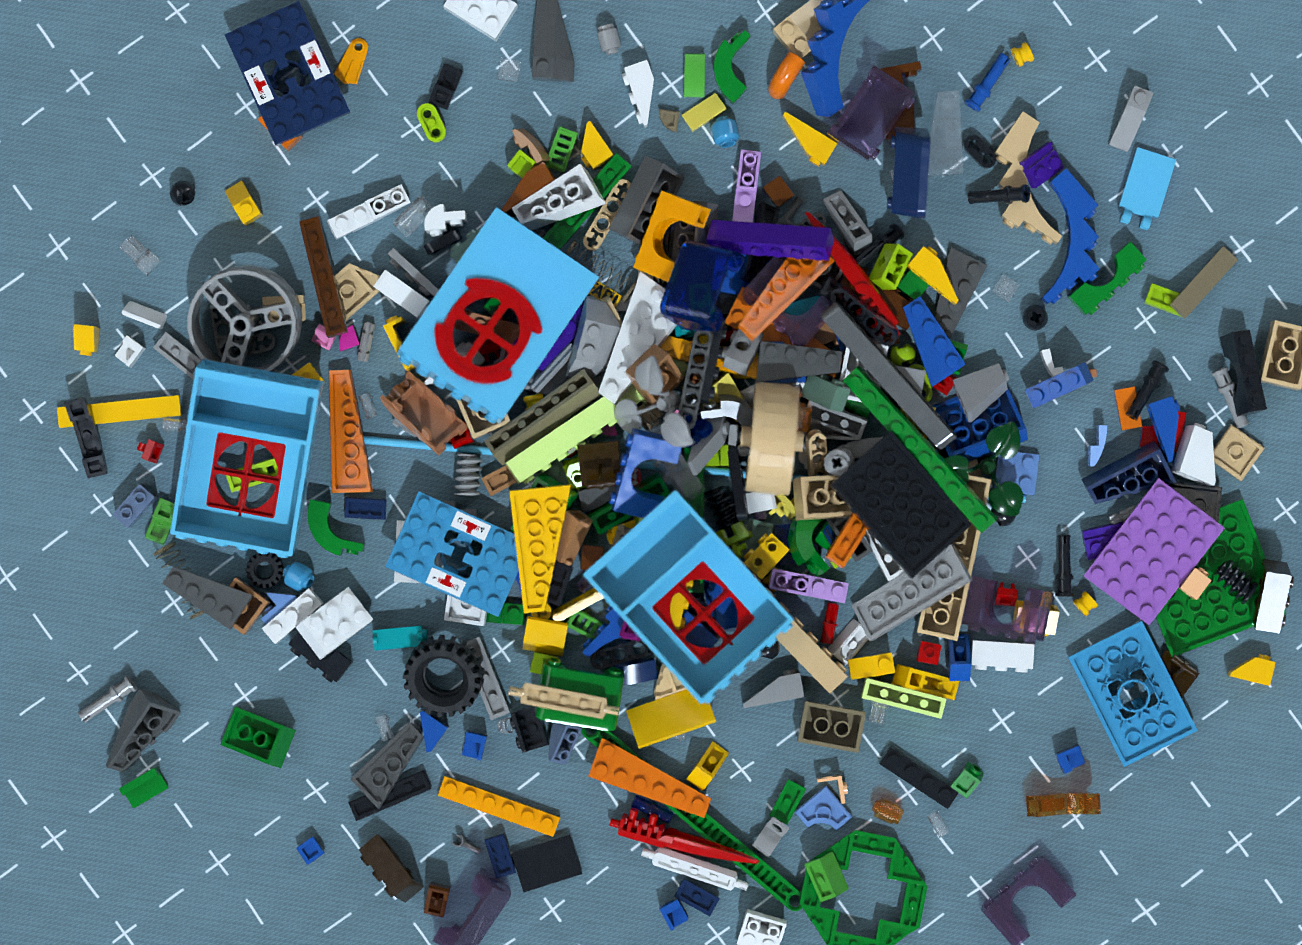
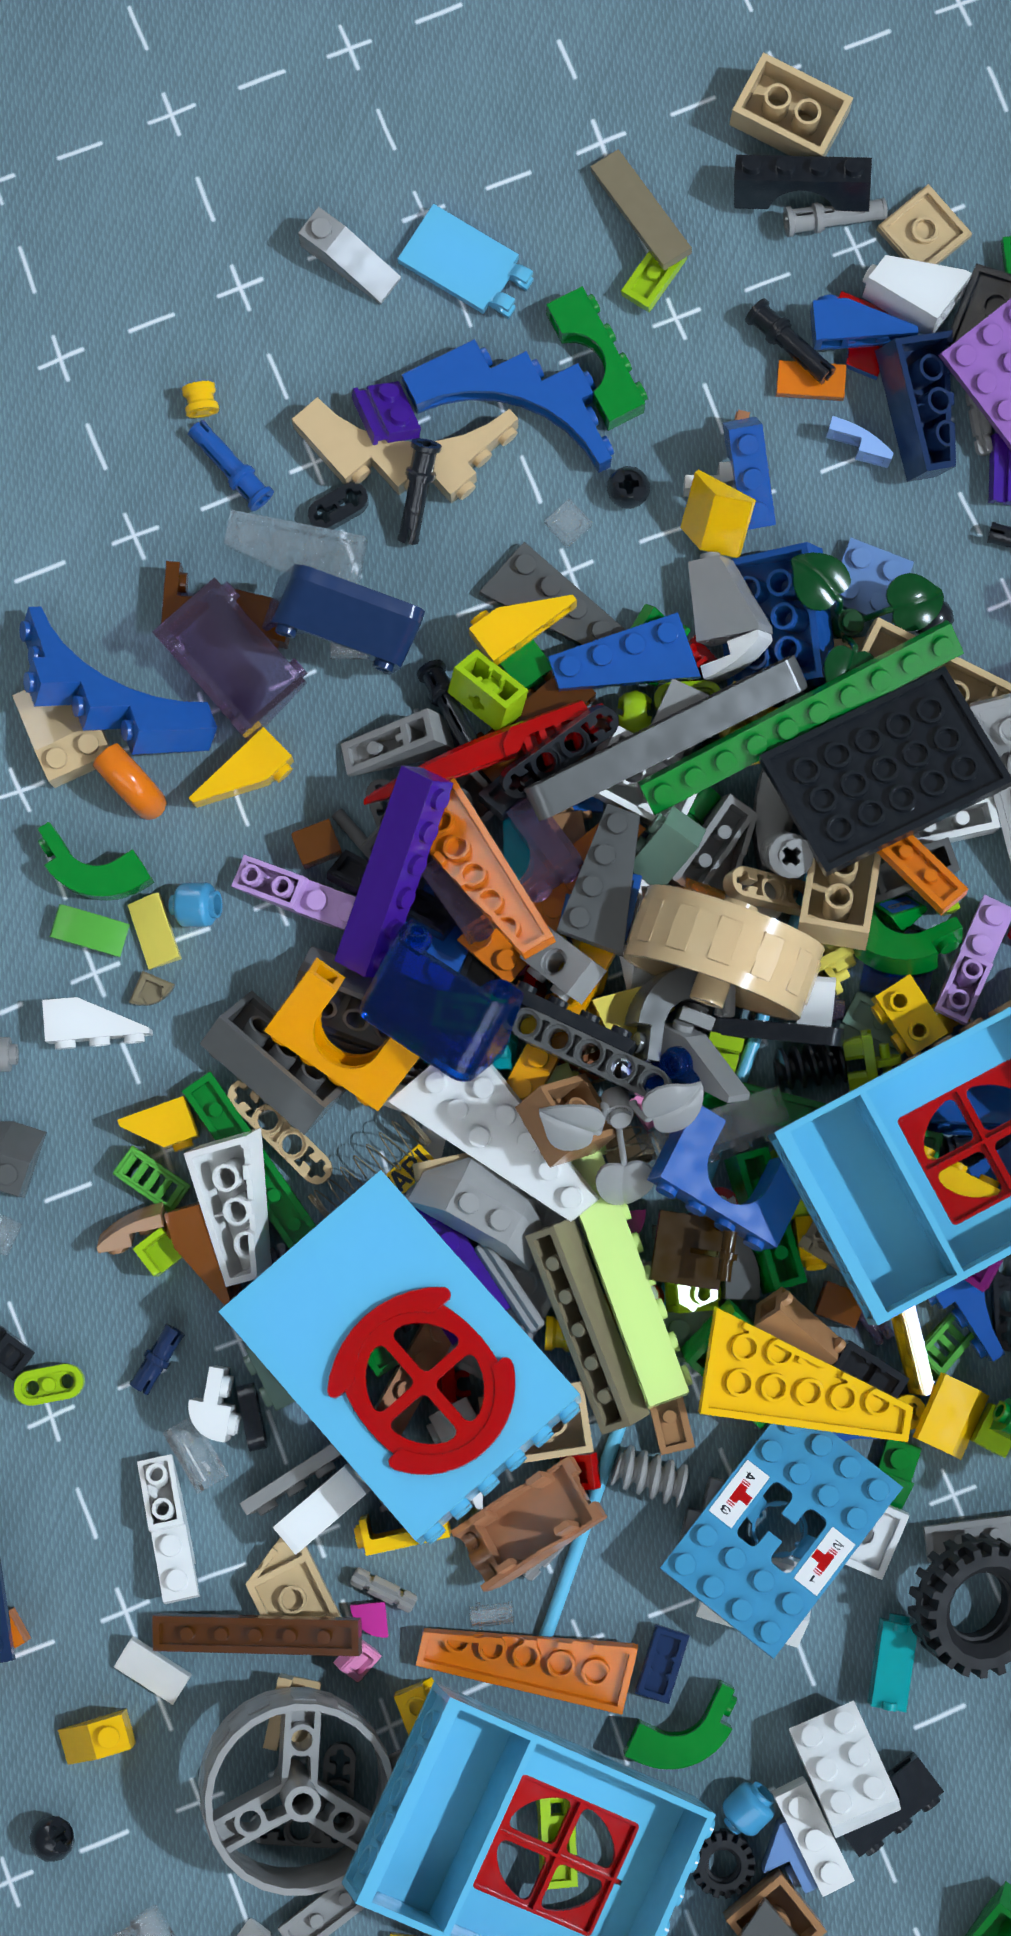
camera: 75 degrees left, 5 degrees down
none -> white slope [114,1636,192,1705]
none -> dark blue pin [129,1323,185,1395]
none -> yellow slope [680,469,756,558]
none -> white slope [700,630,773,683]

